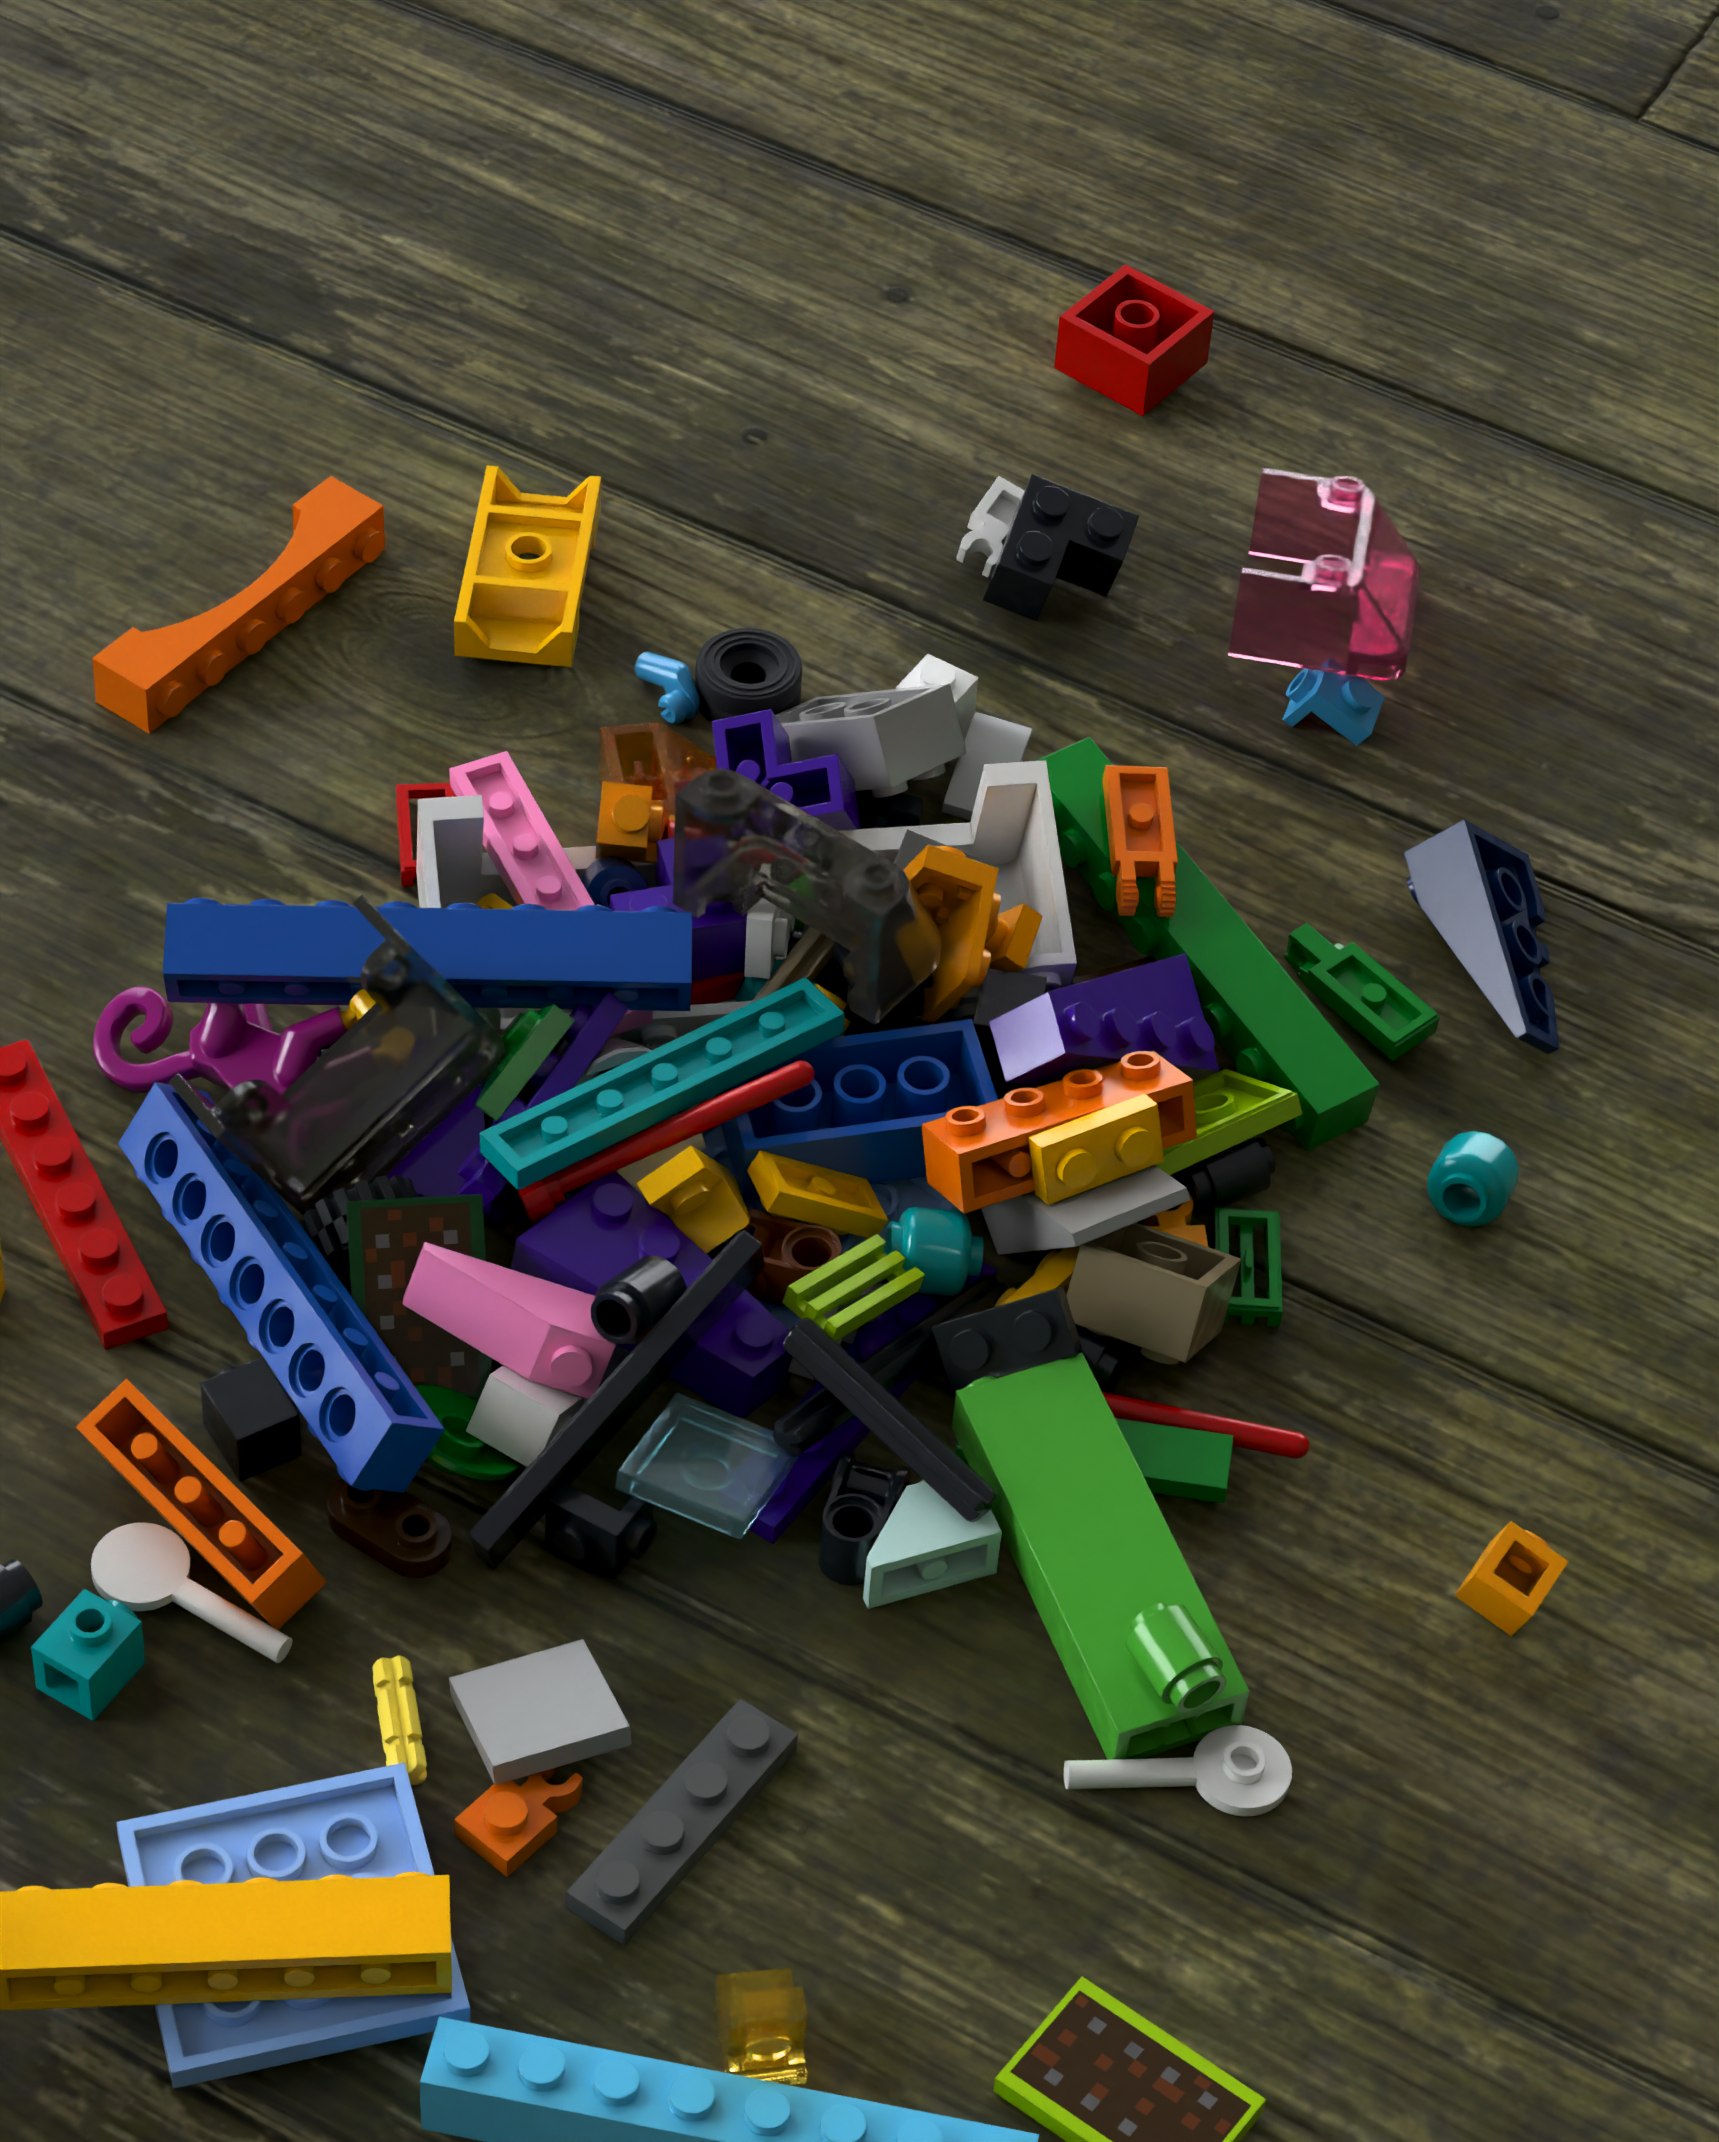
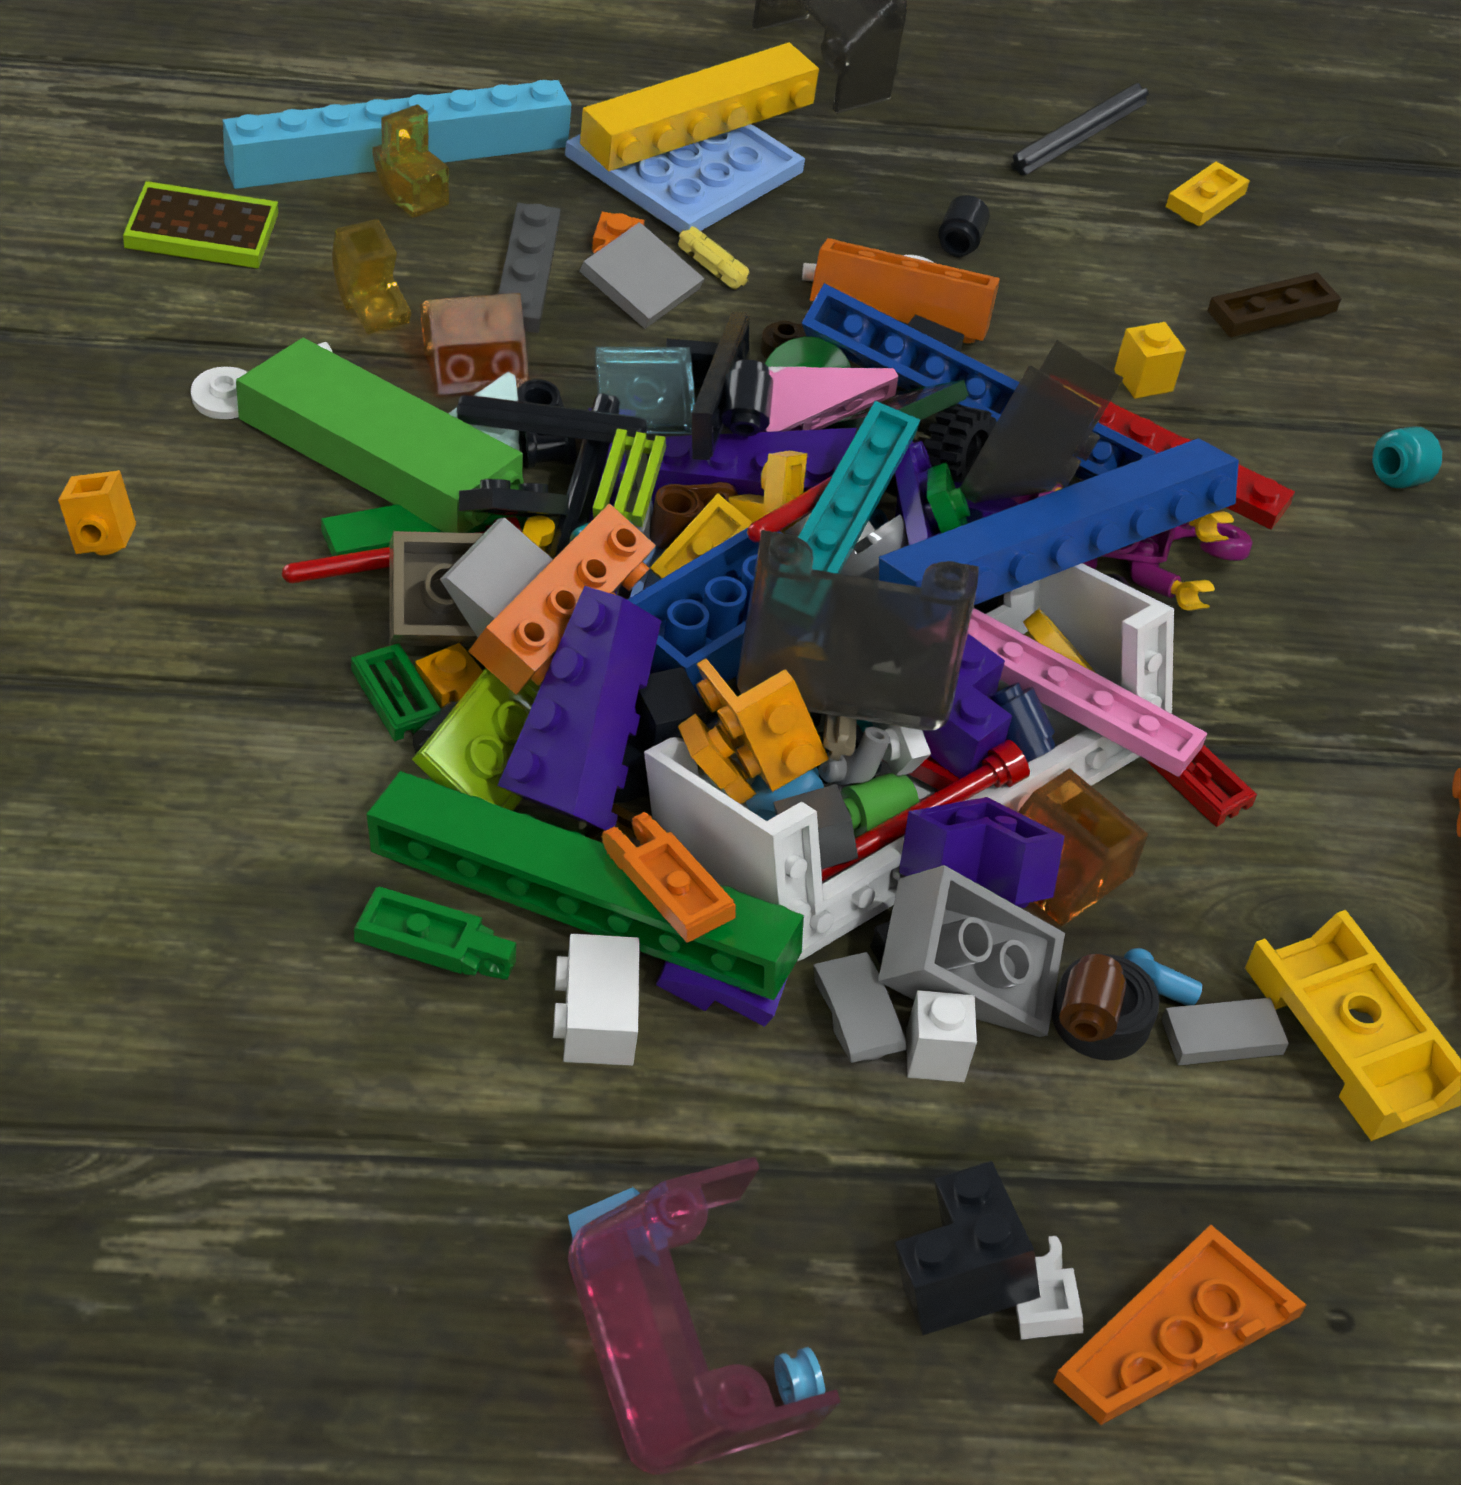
camera: 145 degrees right, 0 degrees up
teal brick [31,1589,146,1721] -> none
light orange brick [595,781,663,864] -> none
yellow plate [1028,1094,1164,1205] -> none
bright green brick [1126,1603,1226,1713] -> none
wedge [1404,819,1559,1054] -> none
teal head [1427,1131,1519,1227] -> none
none -> clear yellow brick [332,218,411,334]
none -> clear orange slope [420,293,529,395]
none -> white brick [553,934,639,1066]
none -> medium azure bush [774,1347,825,1412]
none -> orange wing [1053,1225,1306,1425]
none -> reddish brown brick [1059,954,1127,1042]
none -> light grey tile [1161,998,1289,1065]

